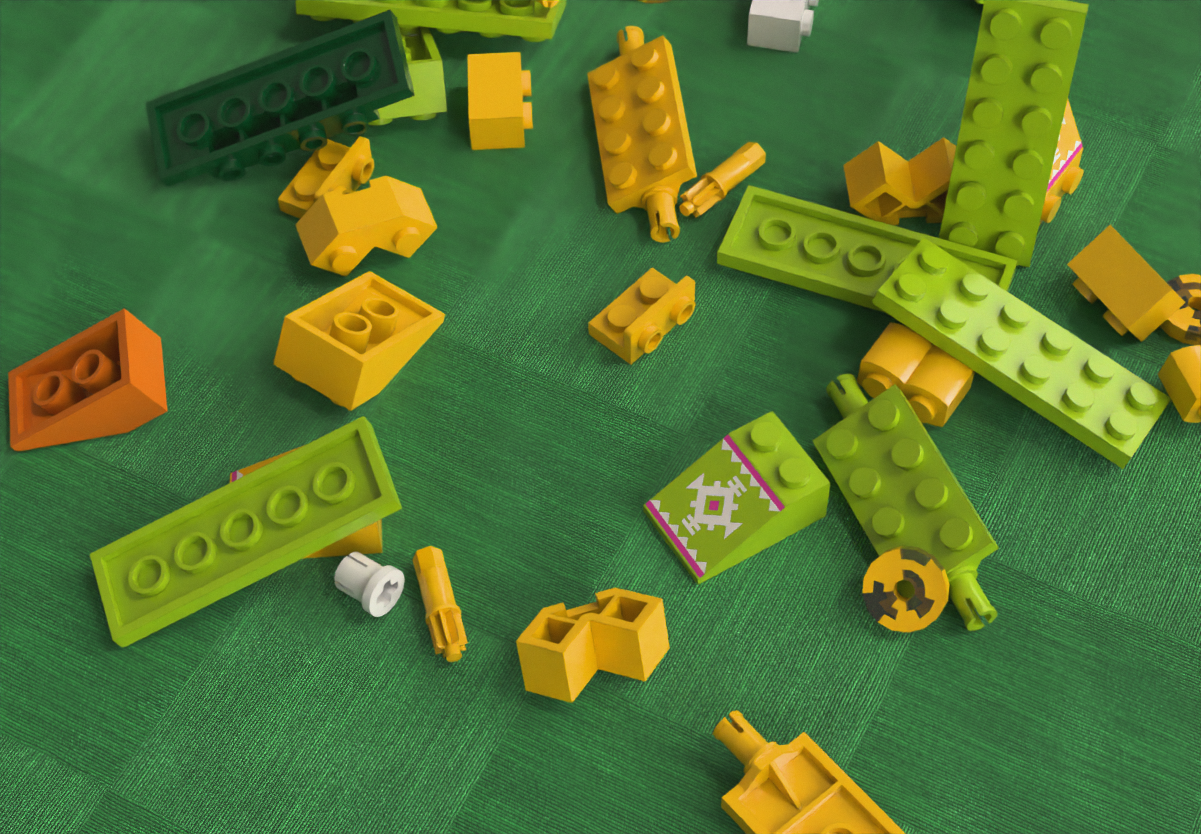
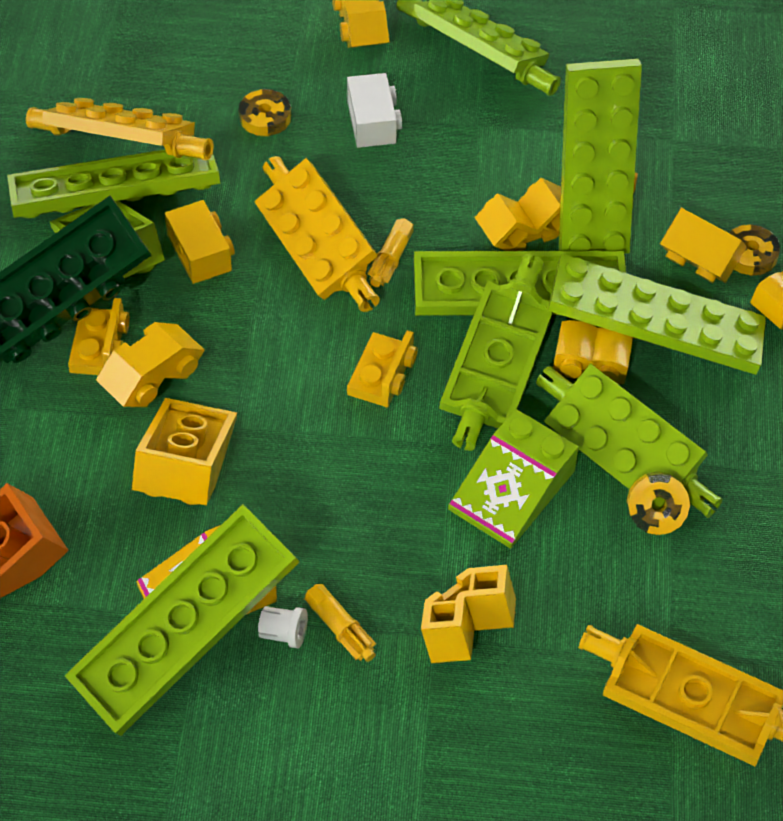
camera: 25 degrees left, 0 degrees up
none -> lime plate [439,254,553,451]

